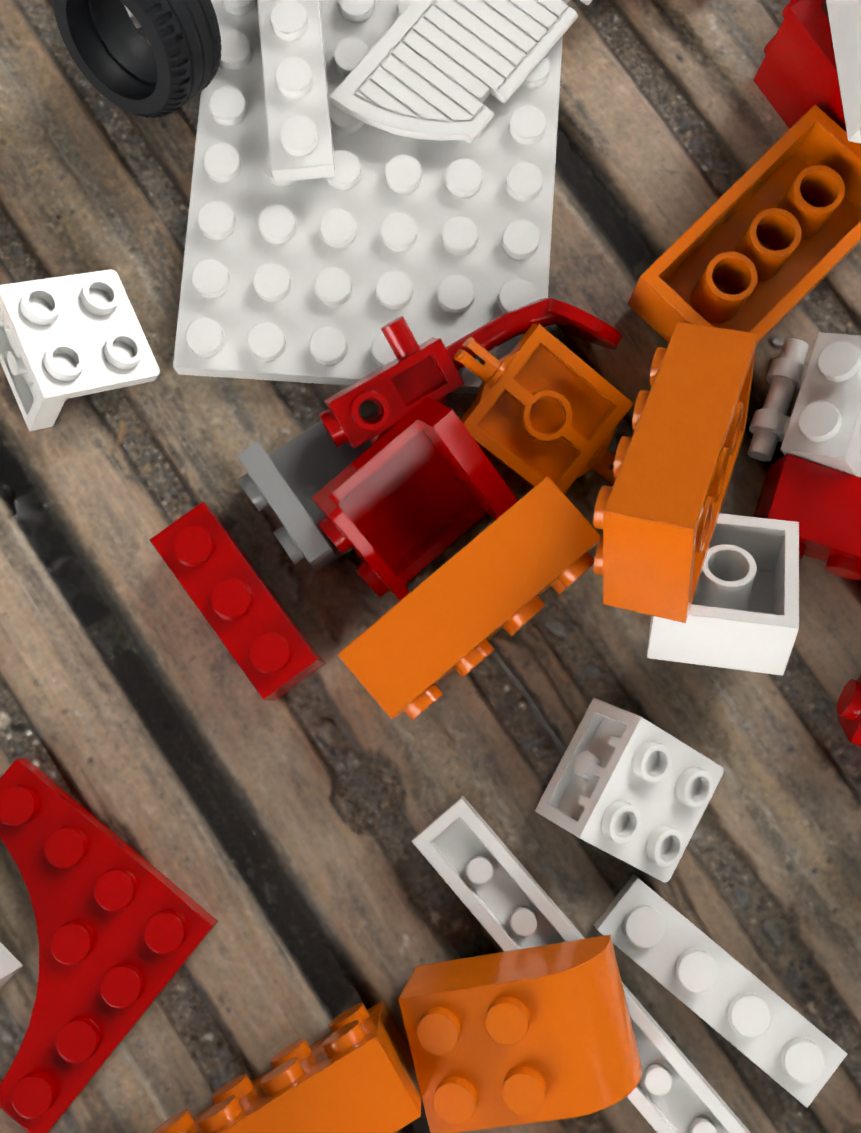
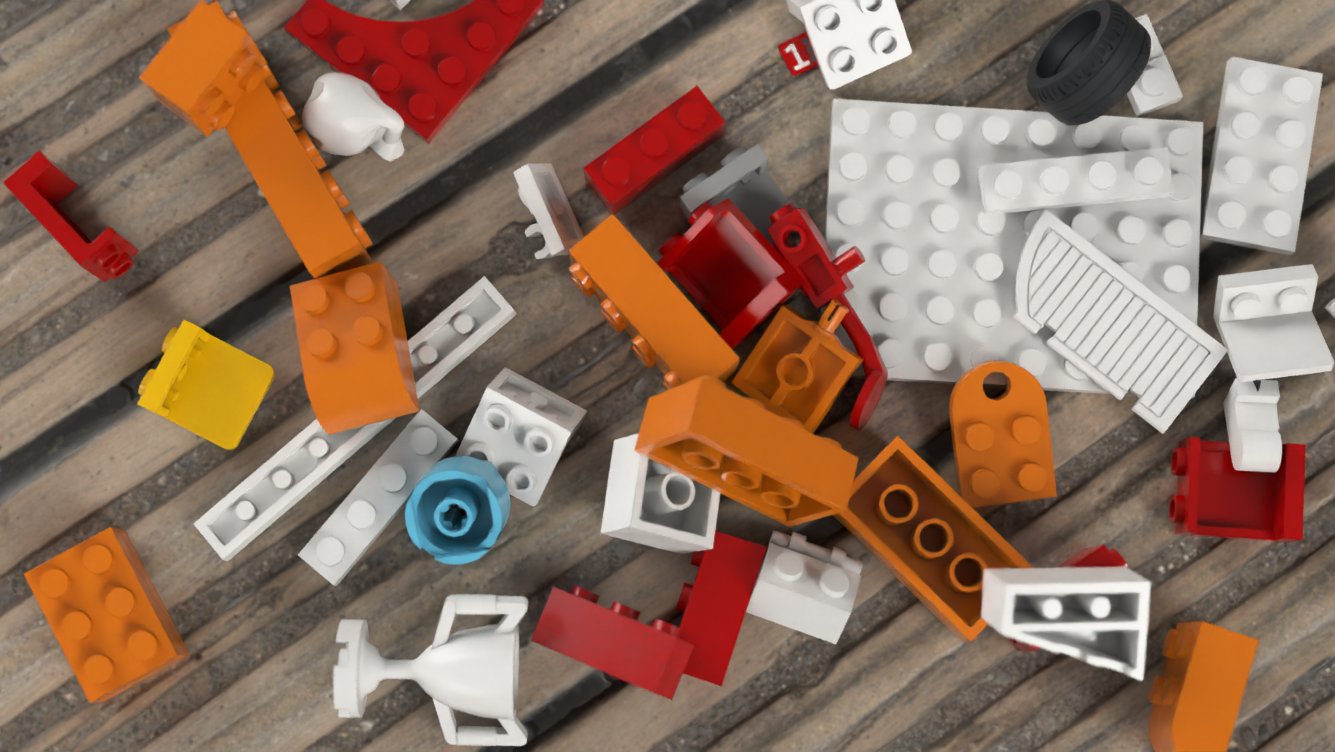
camera: 85 degrees right, 0 degrees up
none -> white piece [302,73,405,162]
none -> medium azure brick [405,456,511,565]
none -> white plate [513,164,584,259]
none -> red sticker [778,31,818,77]
none -> orange plate [949,360,1057,508]

